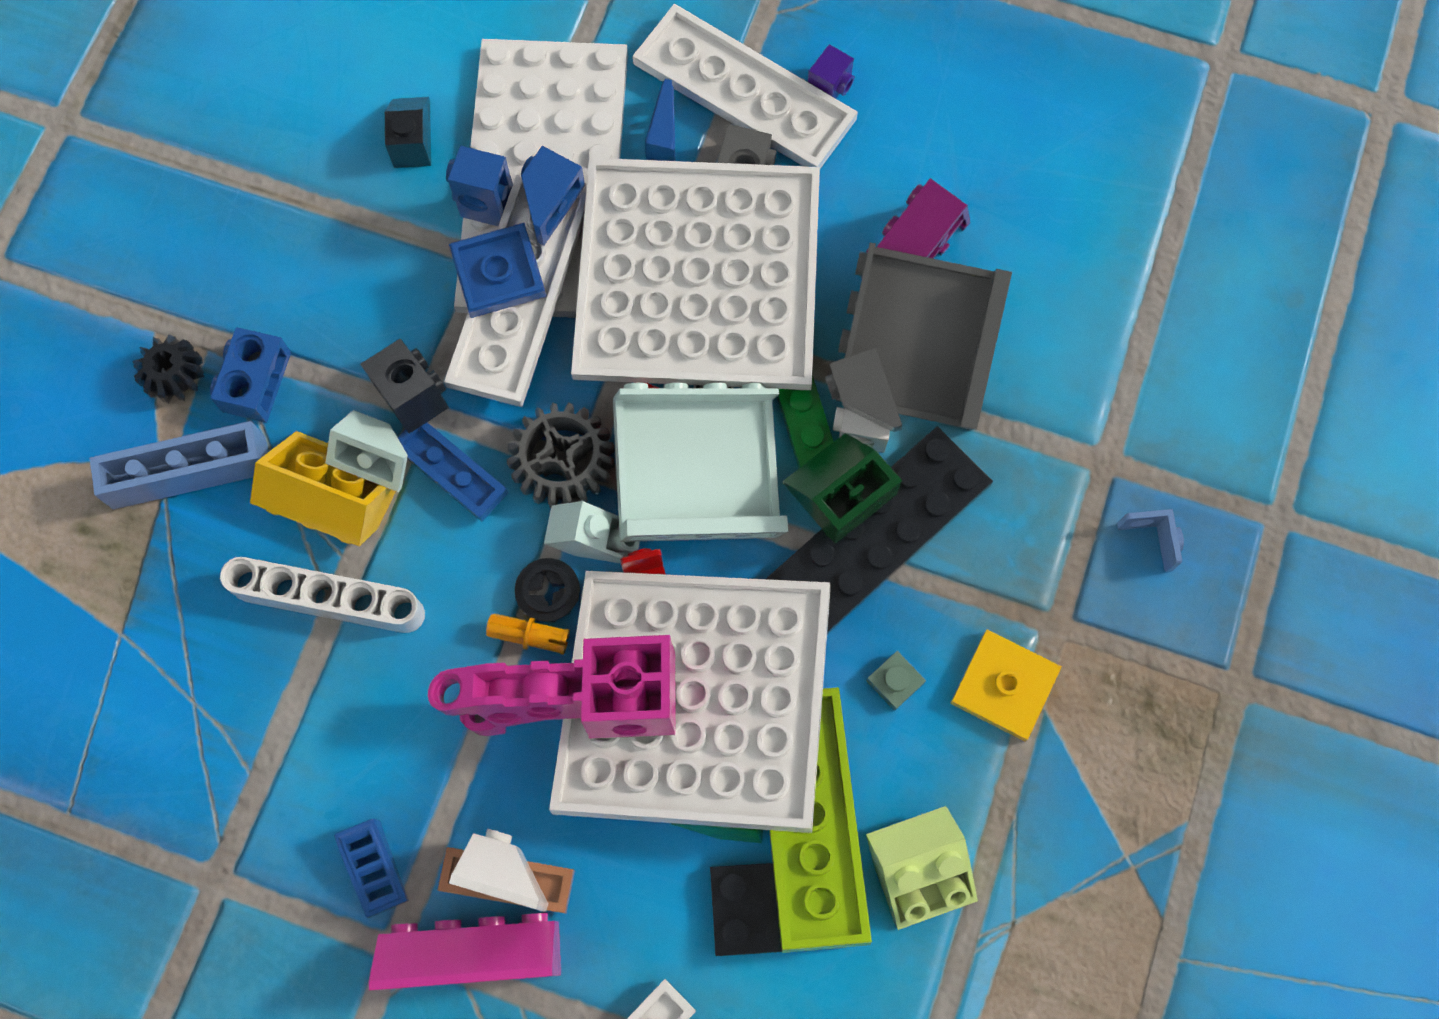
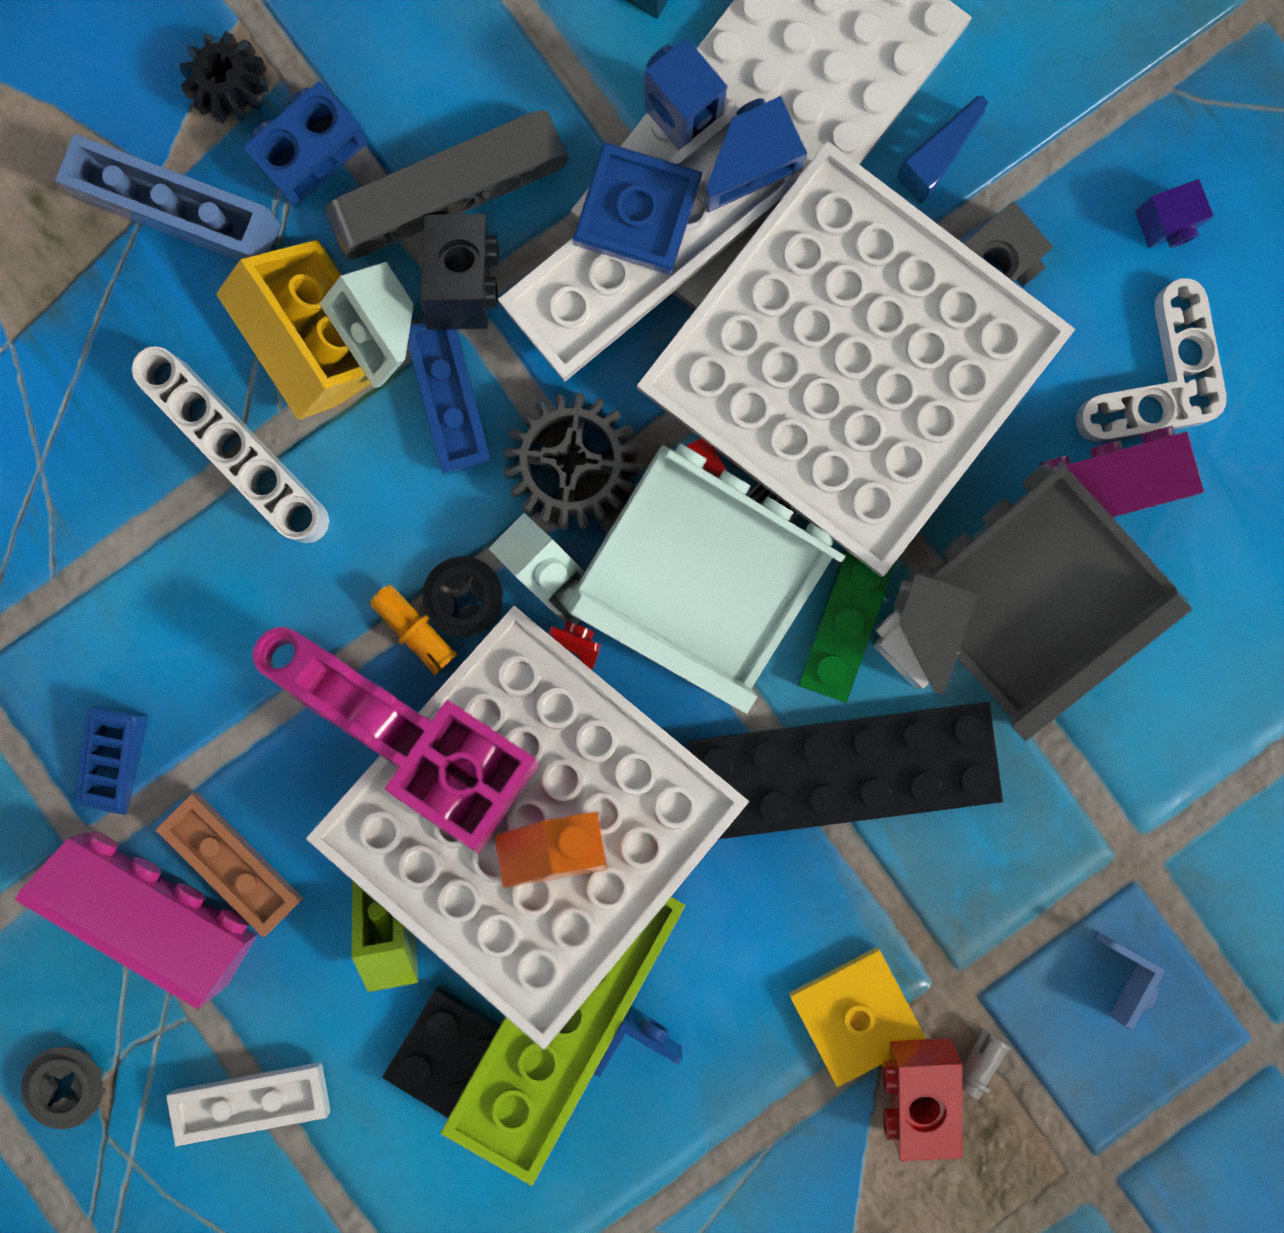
camera: 35 degrees right, 15 degrees up
white slope [449,829,548,912] -> none
white plate [633,4,858,169] -> none
dark green slope [783,433,902,544] -> none
sand green plate [866,651,926,711] -> none
yellowish green slope [866,806,978,930] -> none
none -> dark grey beam [324,110,569,259]
none -> lime slope [352,881,418,992]
none -> orange slope [494,811,608,889]
none -> blue bracket [594,1013,683,1077]
none -> red brick [882,1038,962,1162]
none -> light grey pin [962,1029,1011,1100]
none -> white beam [1076,278,1226,443]

